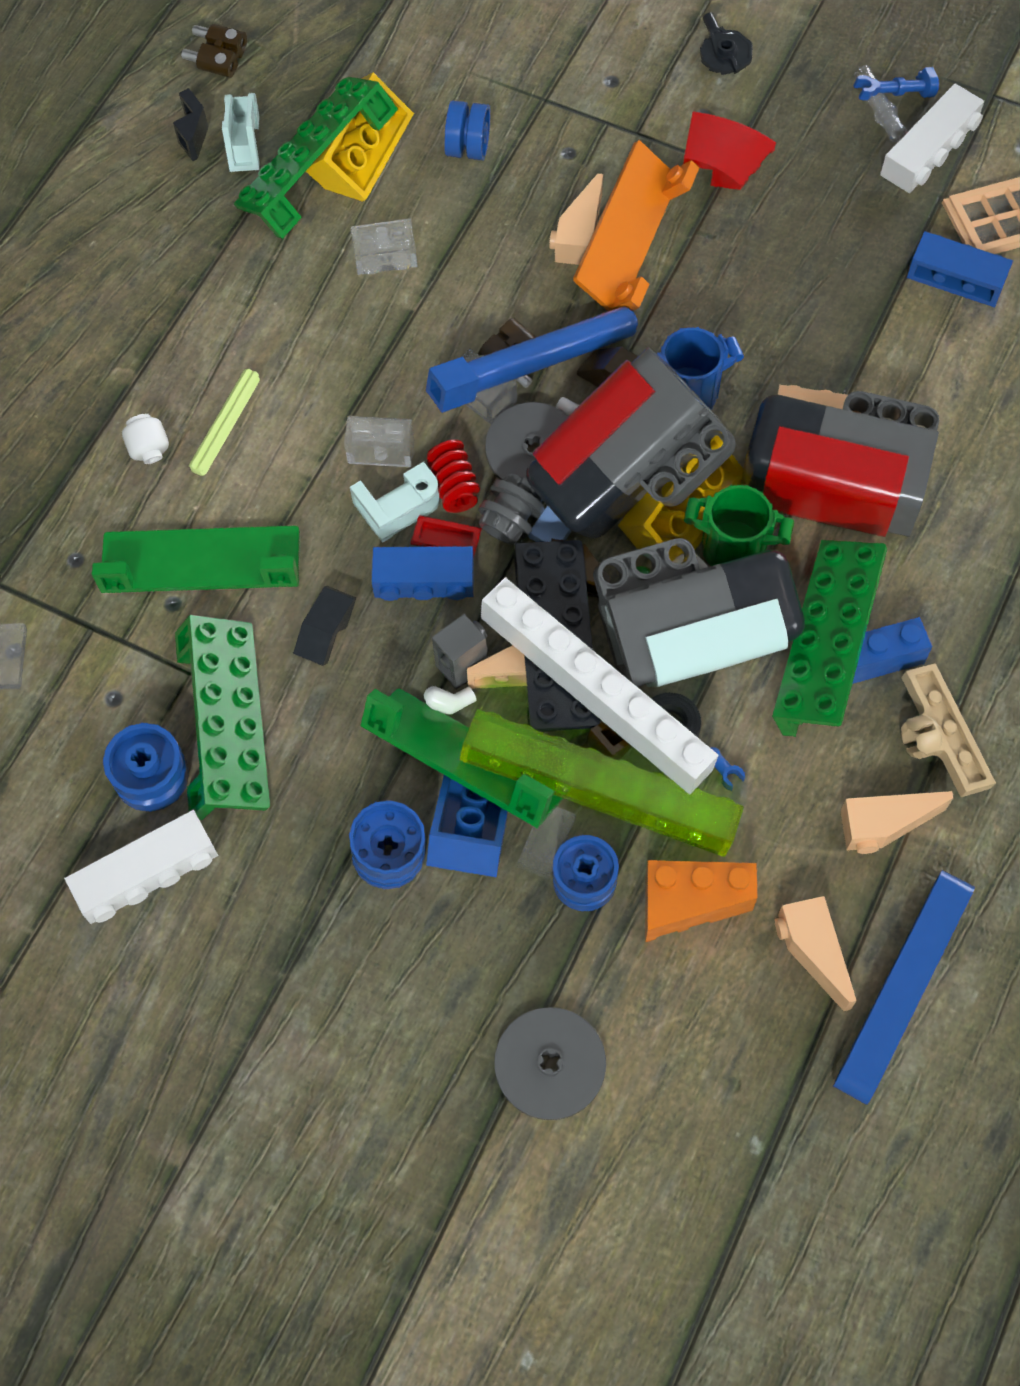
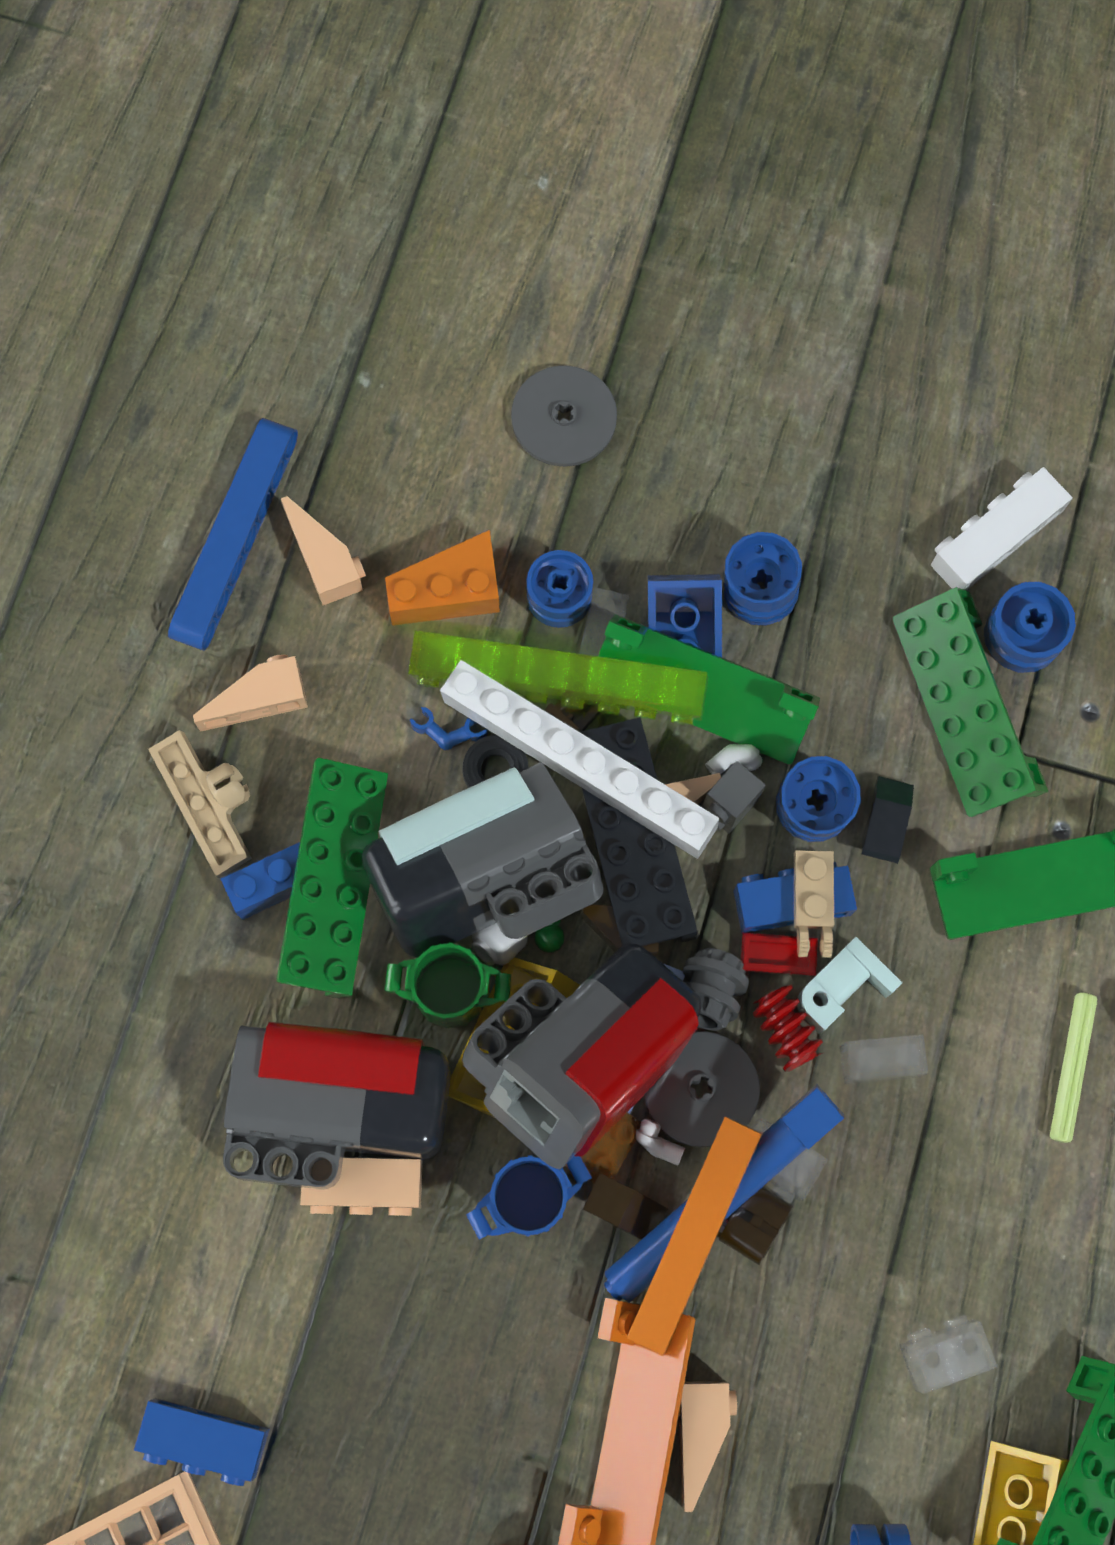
camera: 165 degrees right, 10 degrees up
none -> orange tile [627,1116,763,1357]
none -> blue wheel [776,756,861,842]
none -> tan hinge [794,850,834,958]

